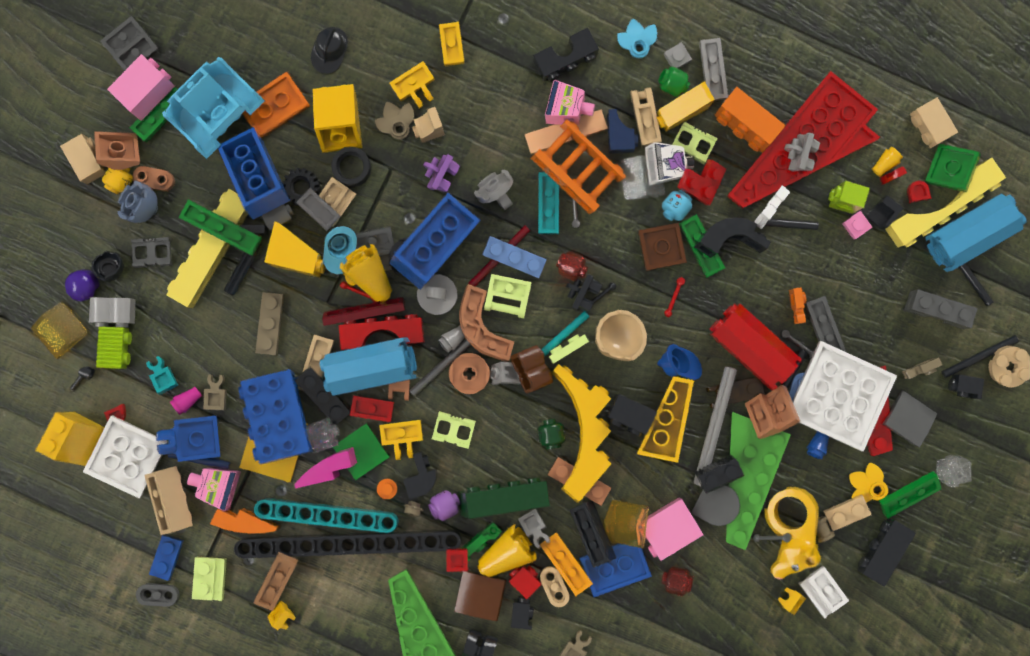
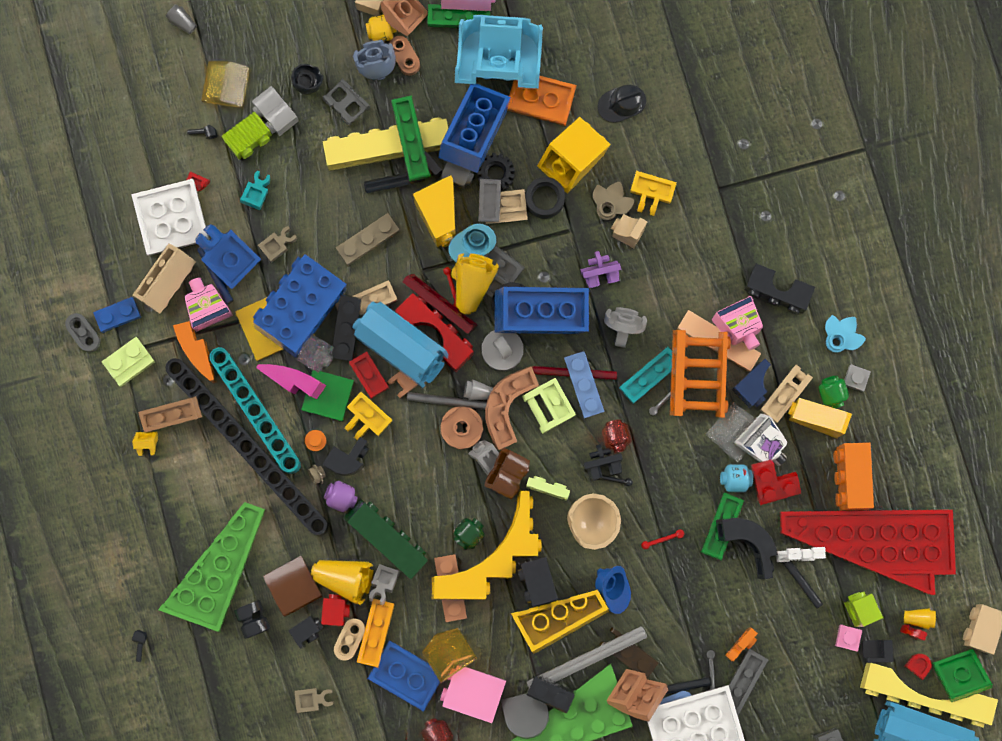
camera: 45 degrees right, 5 degrees down
yellow slope [36,412,105,466] -> none
dark purple hair [65,269,99,302] -> none
dark pink cone [170,387,202,415] -> none
yellowish green piece [432,411,476,449] -> none
yellow plate [439,22,465,66] -> none
red tile [446,549,468,572] -> none
green hinge [460,522,501,561] -> none
teal bar [541,311,589,357] -> none
black slope [570,501,616,568] -> none
reddish brown plate [638,223,687,271] -> none
yellowish green piece [672,122,718,165] -> none
light grey plate [699,38,728,101] -> none
red brick [709,303,802,390] -> none
light grey hips [784,132,820,171] -> none

